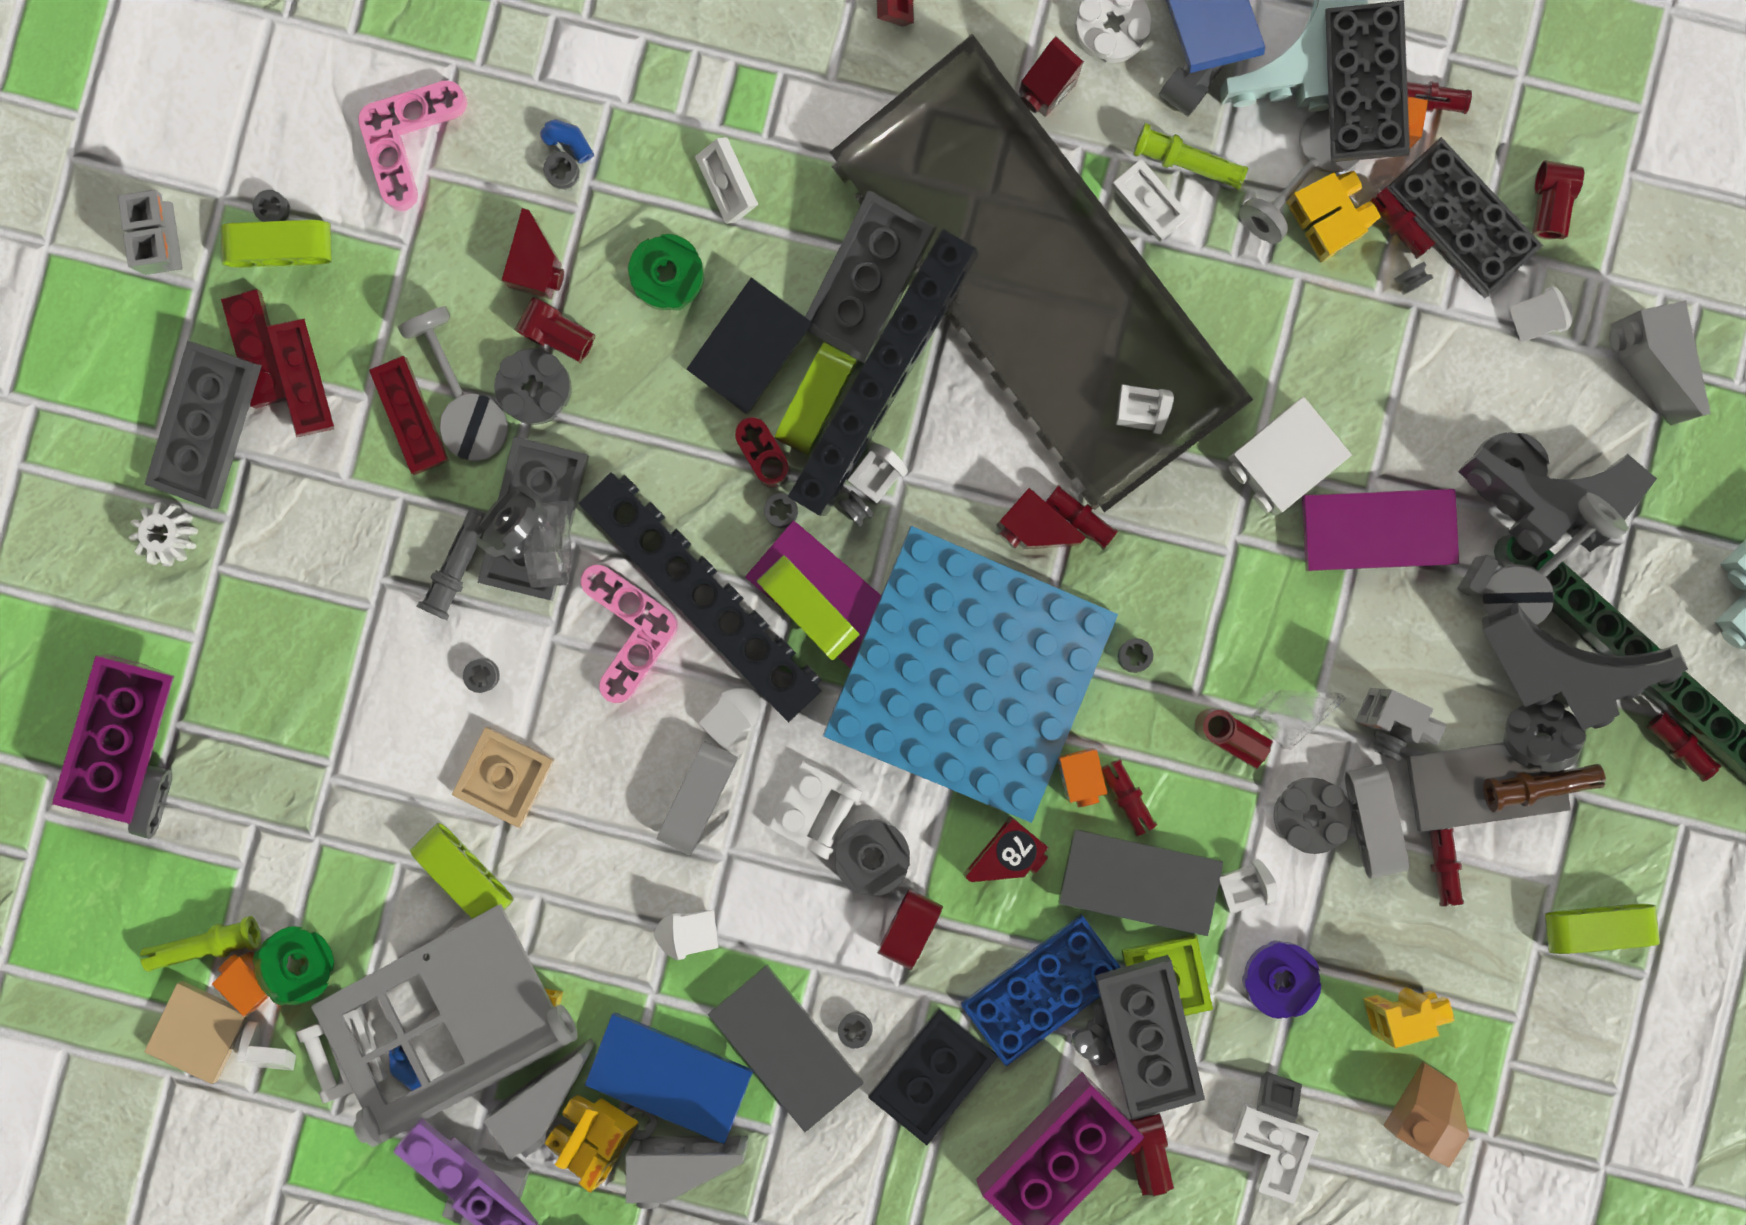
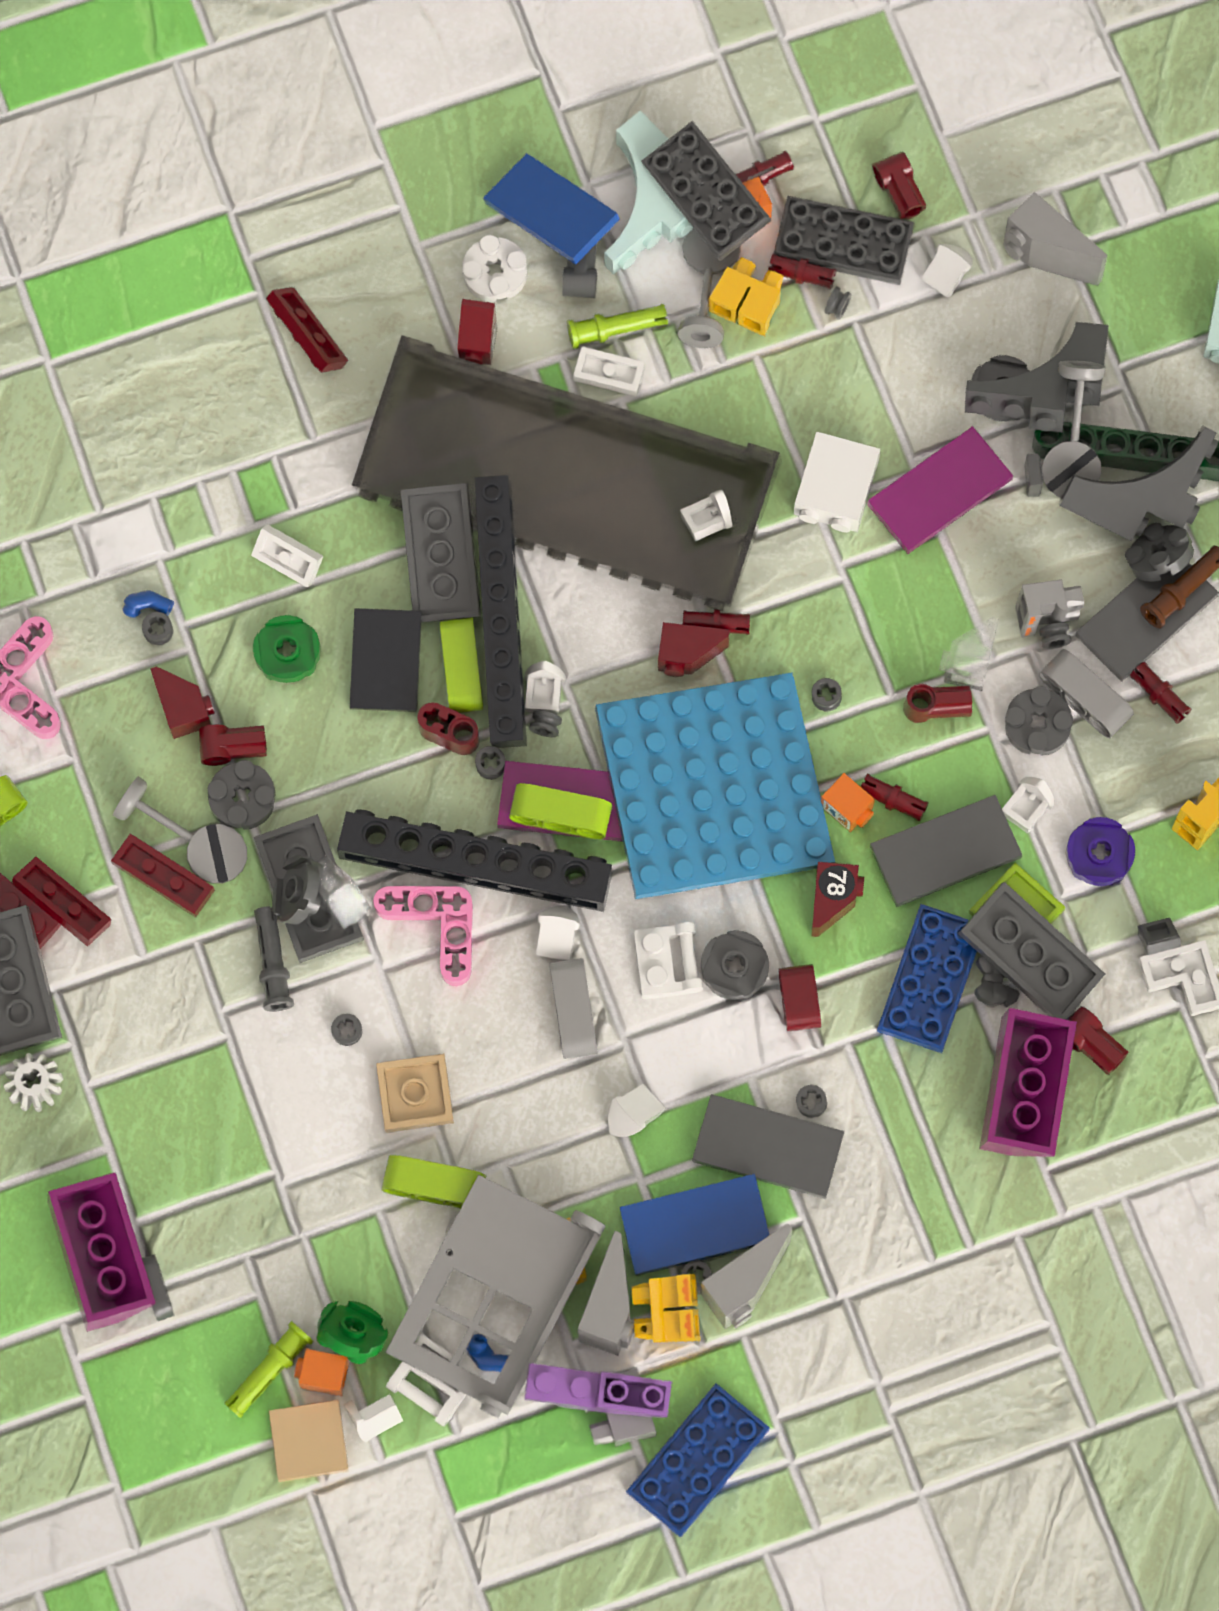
camera: 30 degrees left, 15 degrees down
black tile [868,1007,998,1146] -> none

